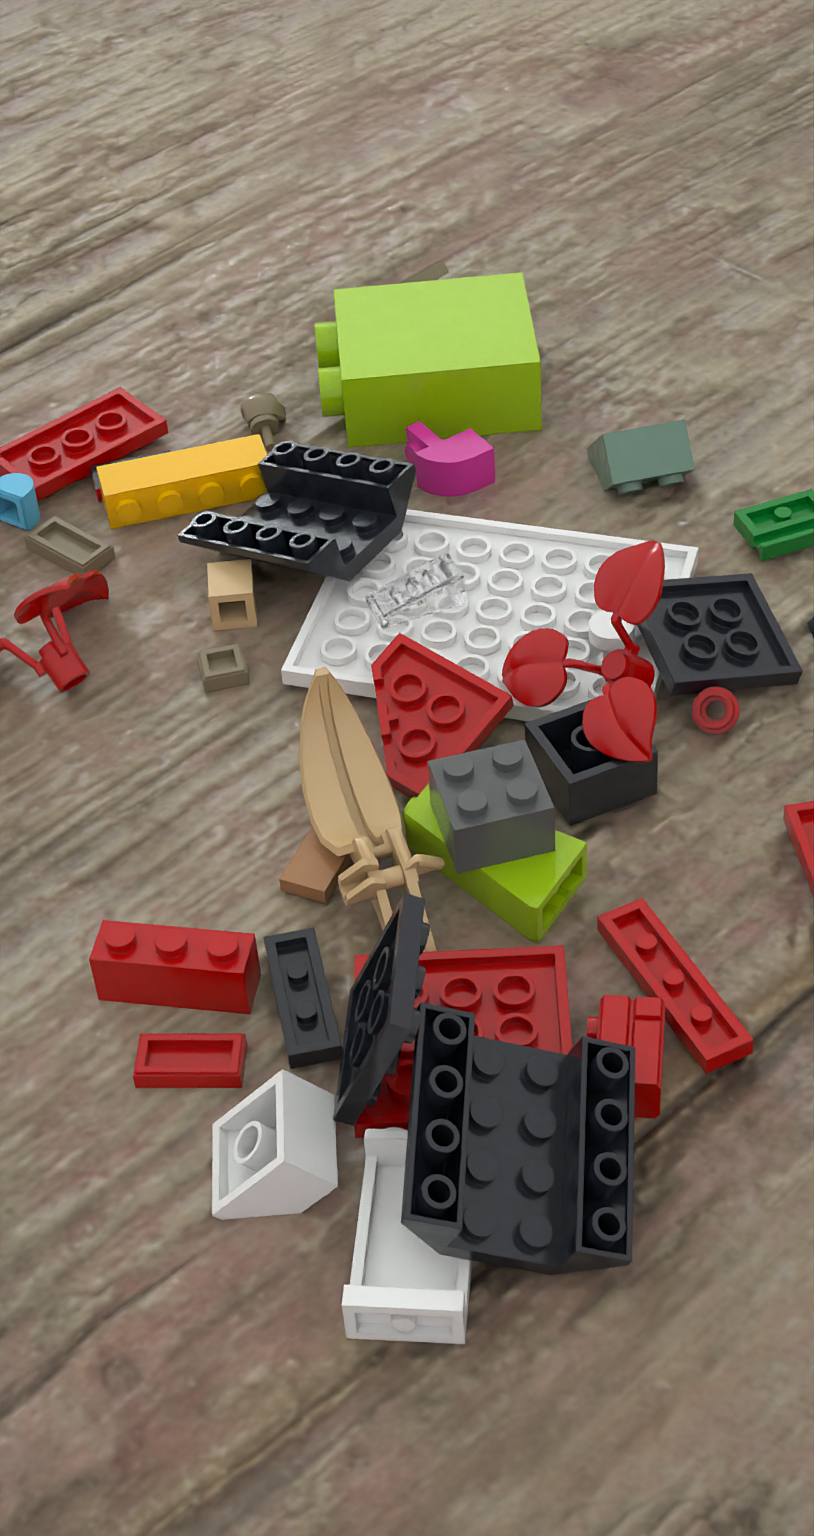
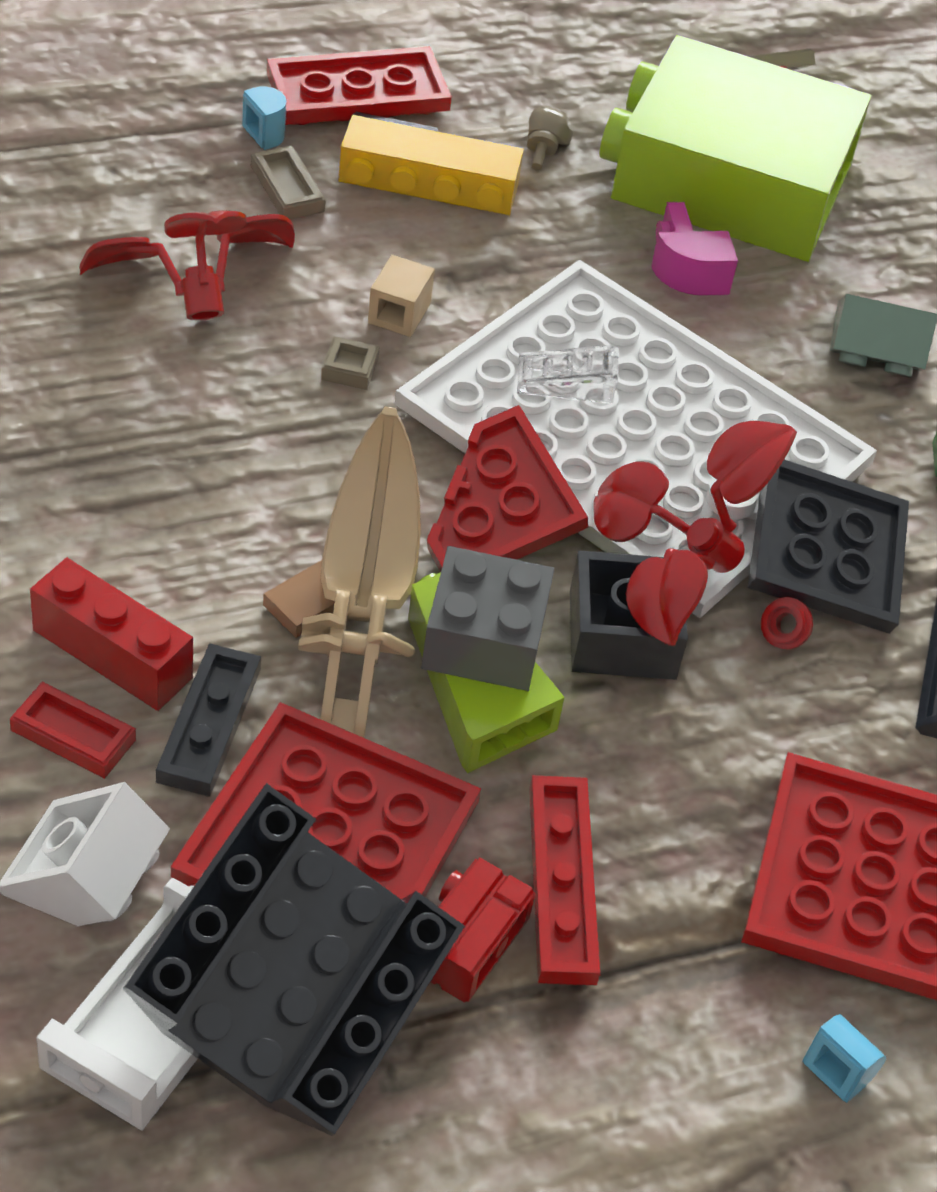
camera: 15 degrees right, 5 degrees up
black slope [177,441,416,582] -> none
black plate [333,893,430,1126] -> none

